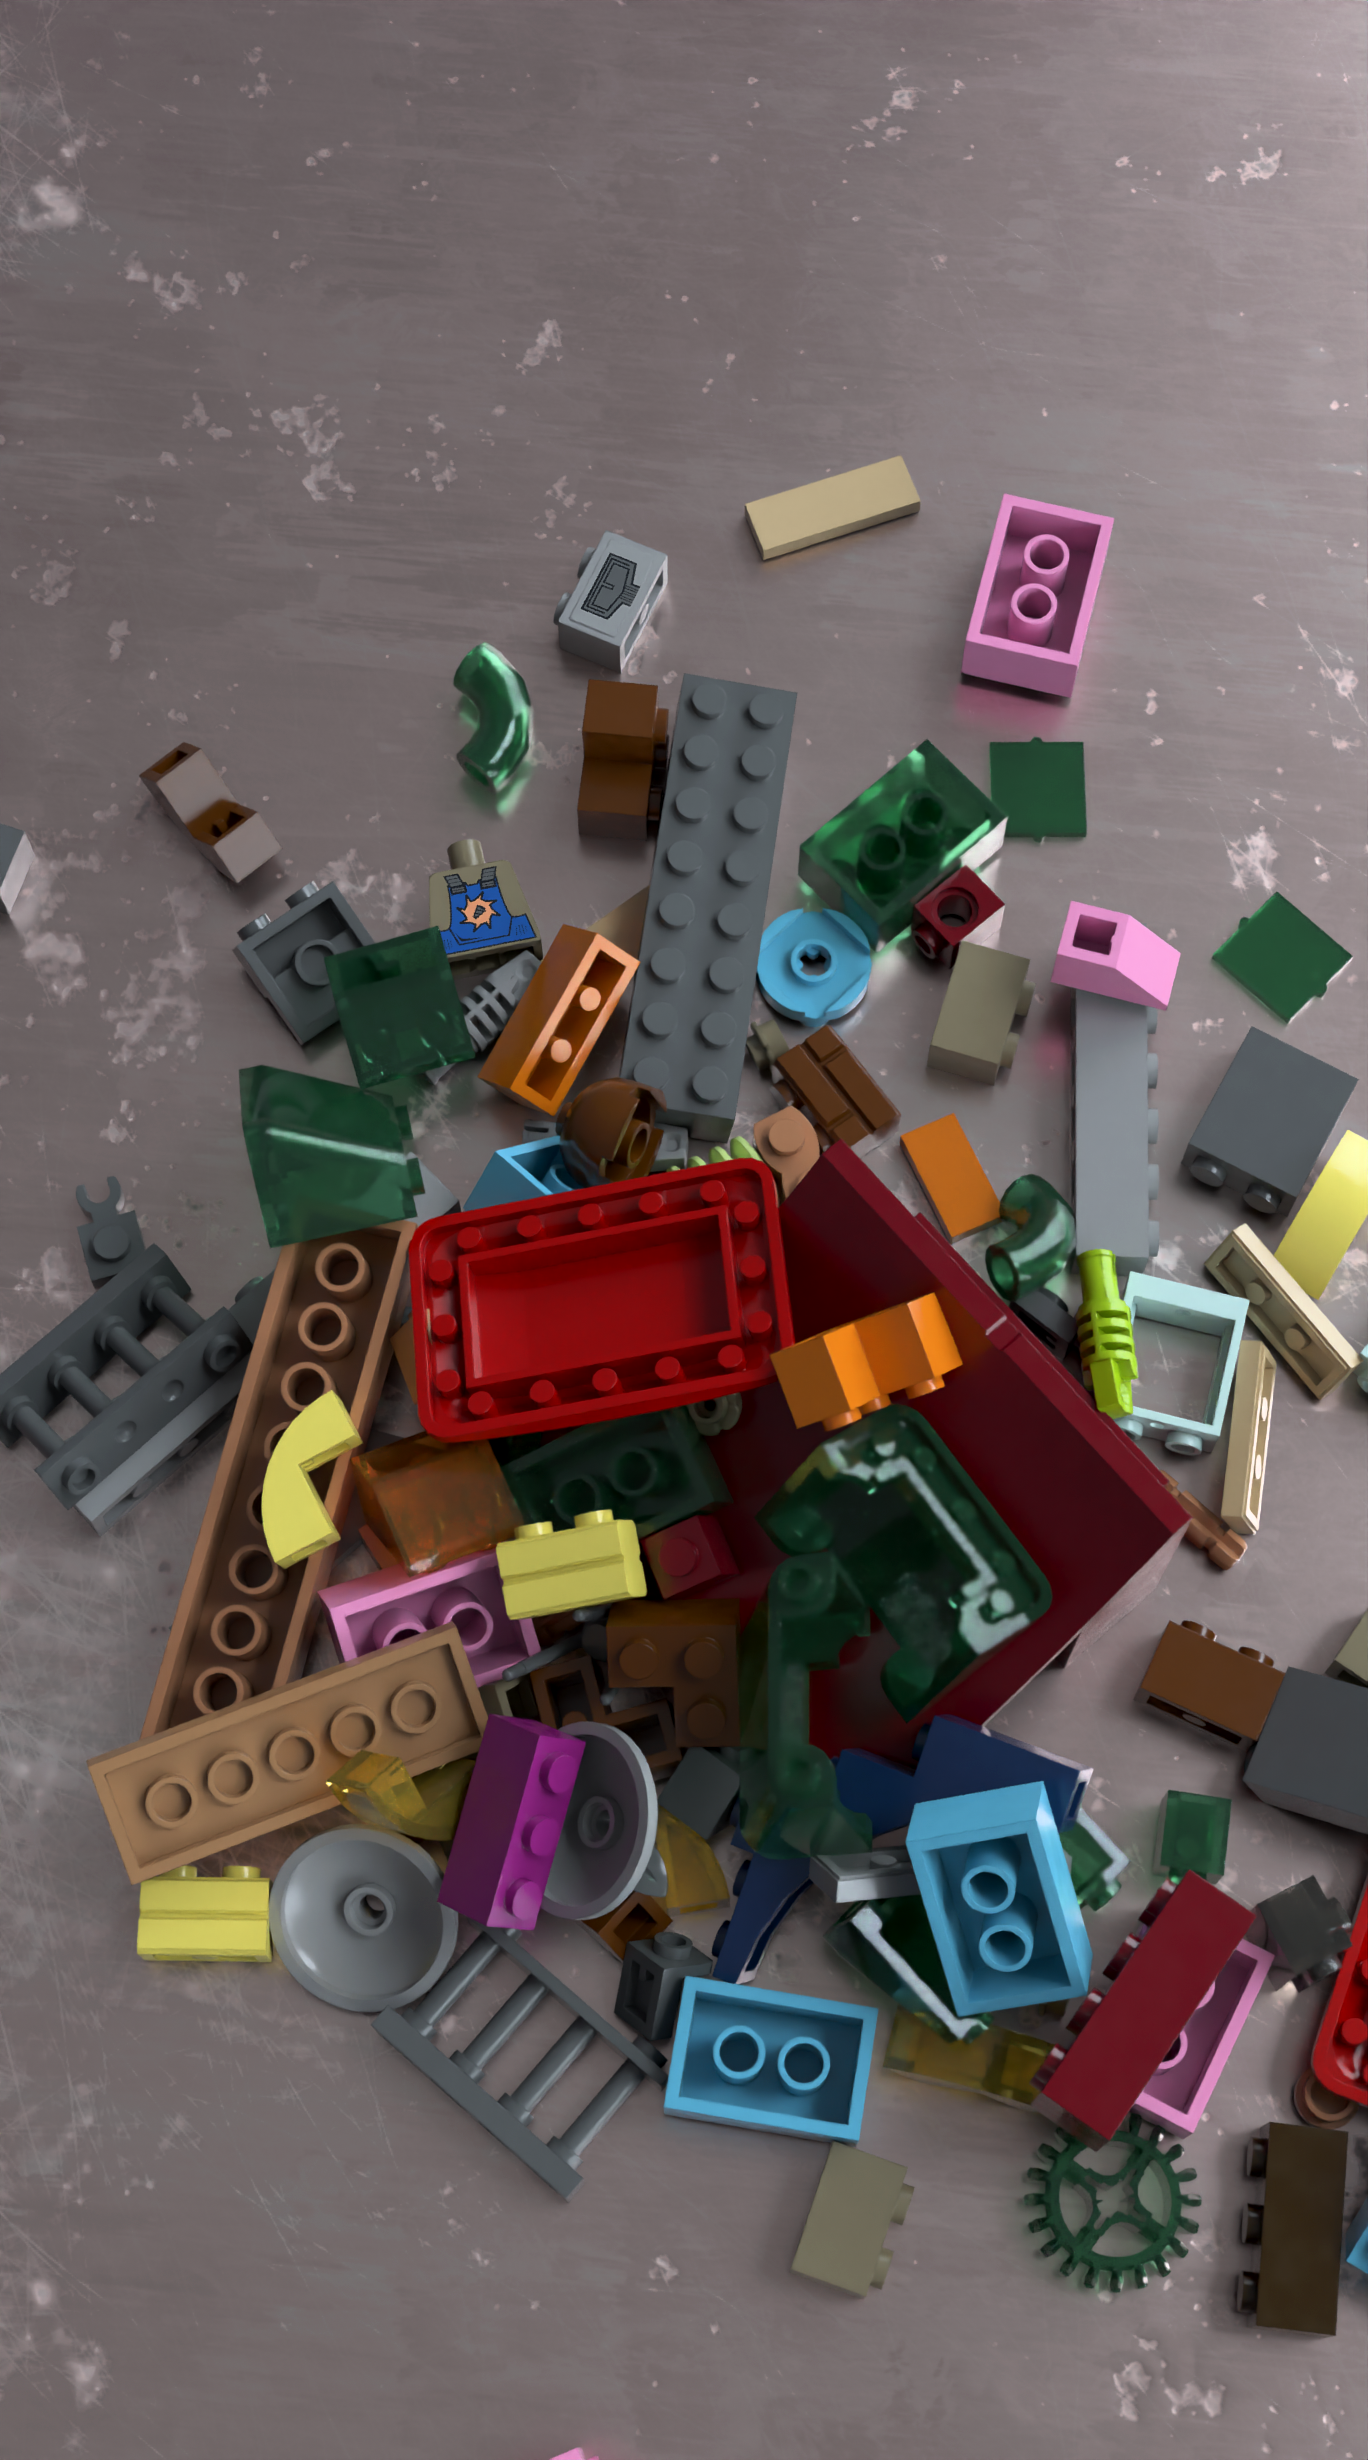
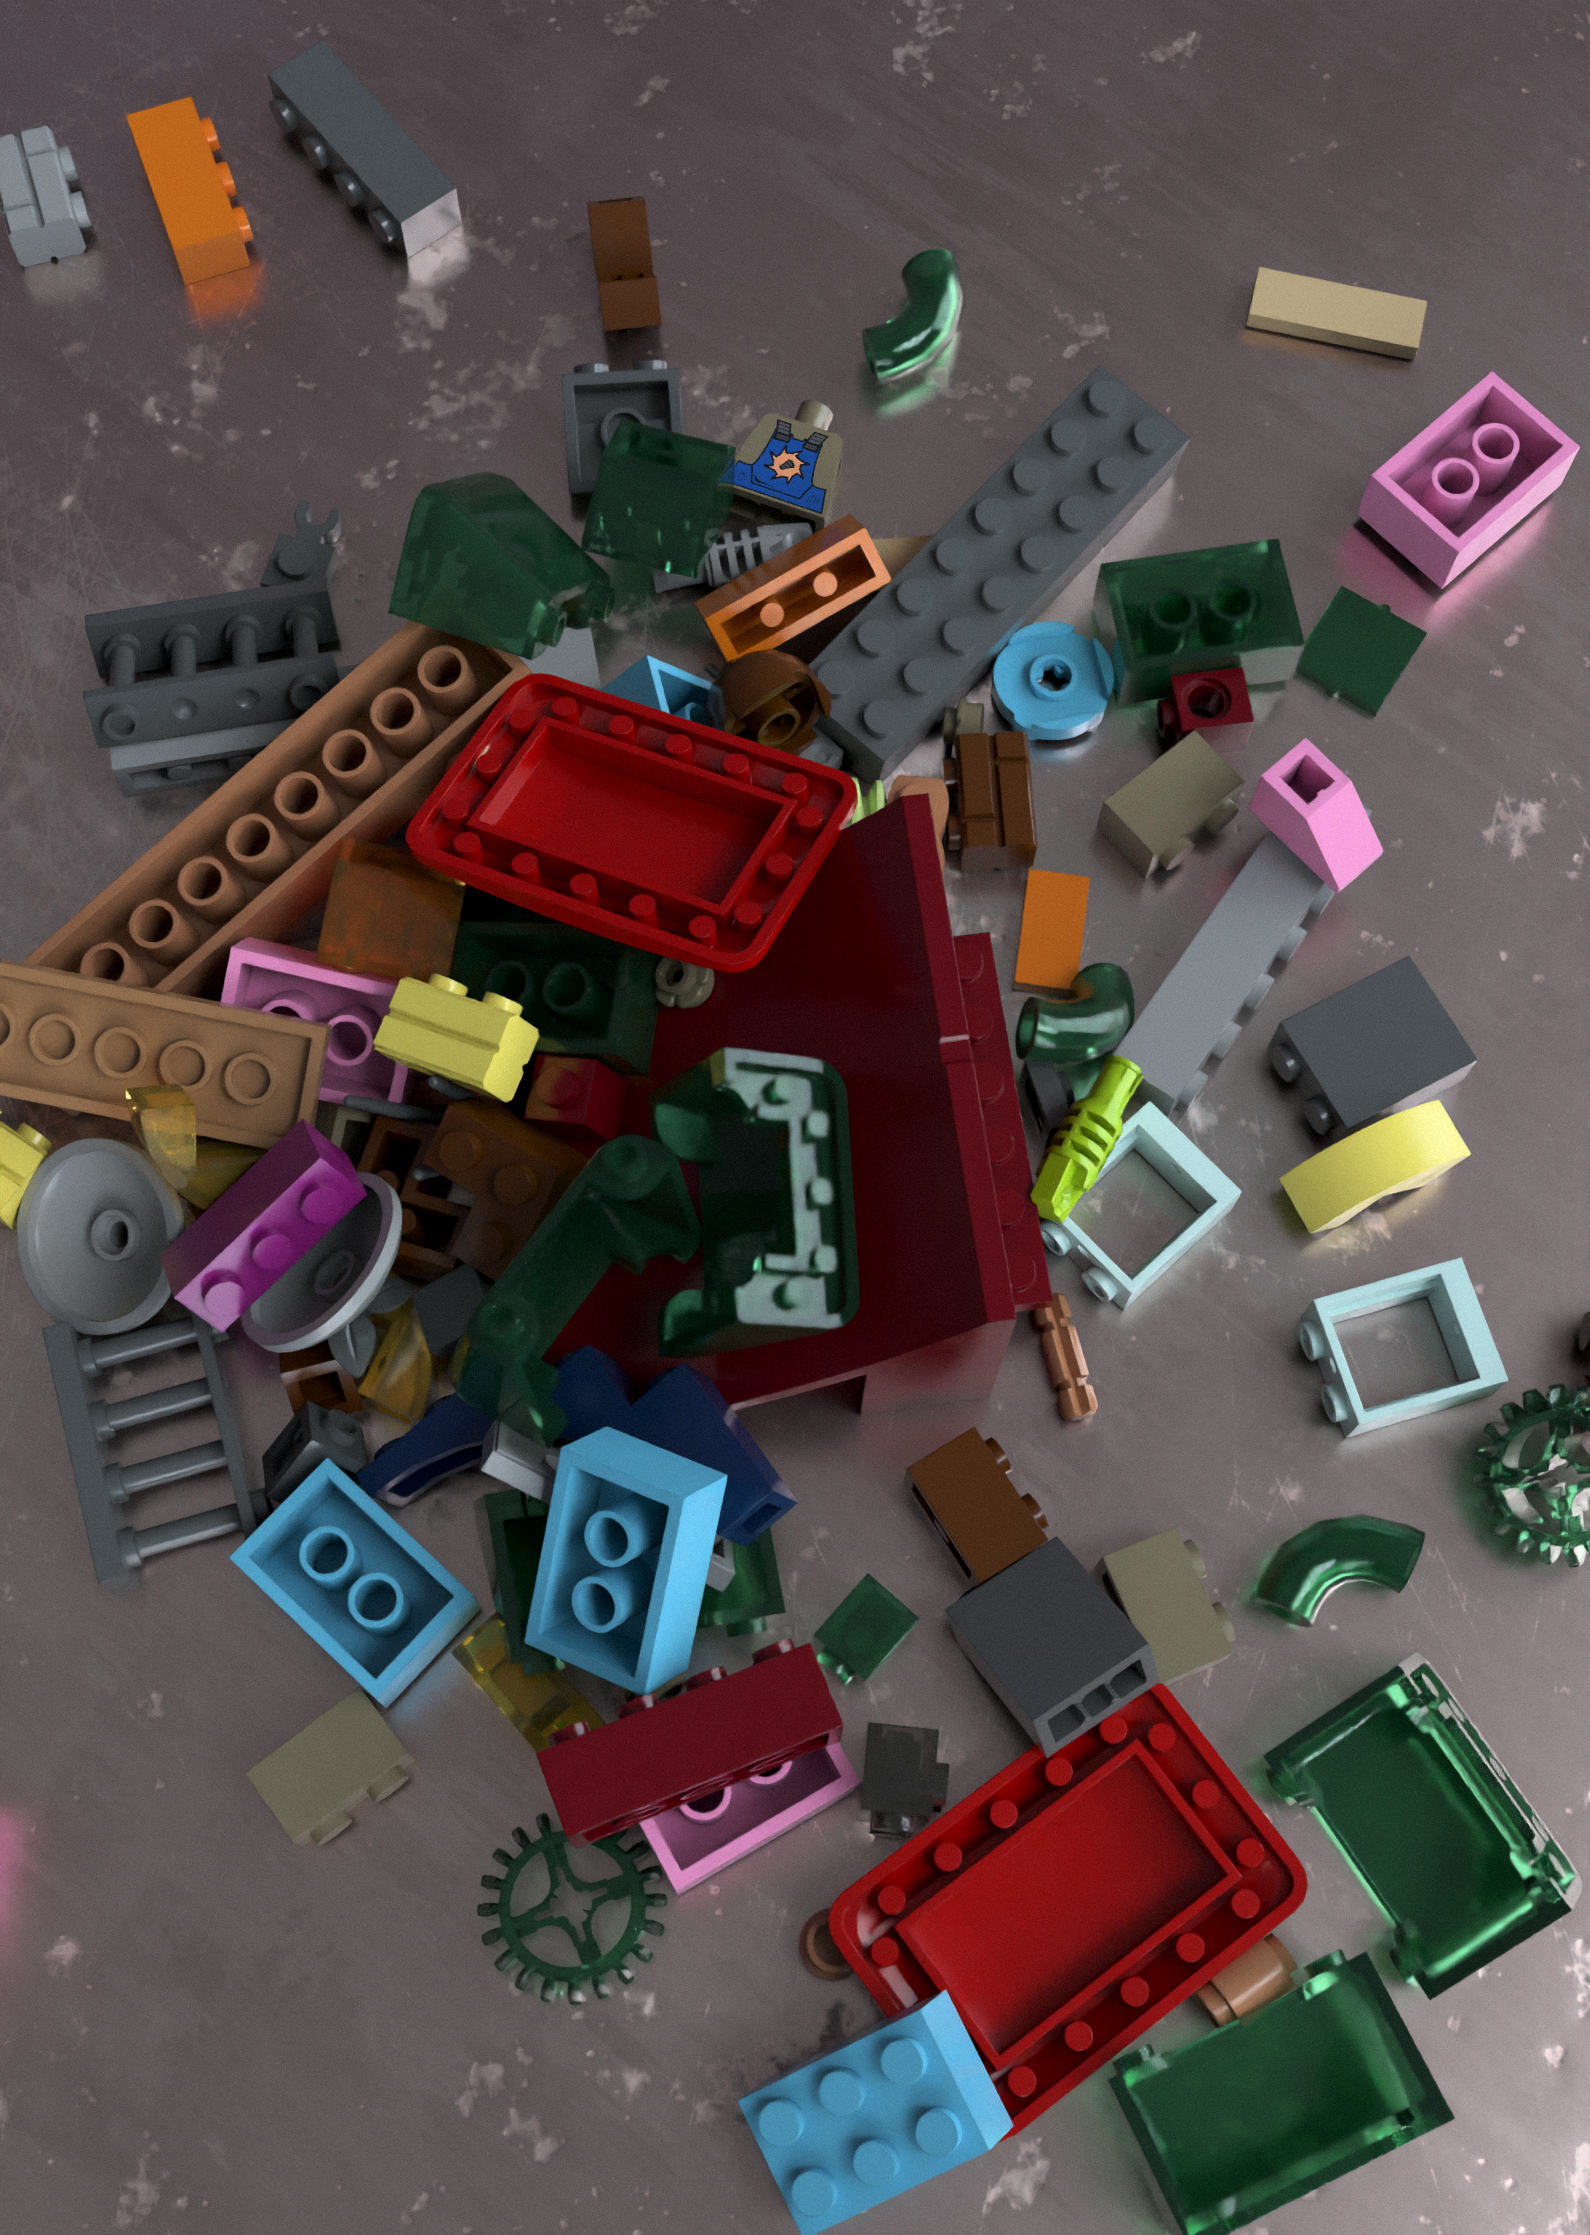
camera: 30 degrees right, 0 degrees up
light yellow brick [262,1390,363,1569] -> none
brick [553,530,668,673] -> none
reddish brown brick [577,679,669,841] -> none
orange brick [770,1292,963,1432] -> none
tan tile [1203,1223,1364,1400] -> none
clear green piece [1212,892,1353,1024] -> none
tan tile [1221,1340,1277,1534] -> none
dark brown brick [1237,2122,1348,2338] -> none

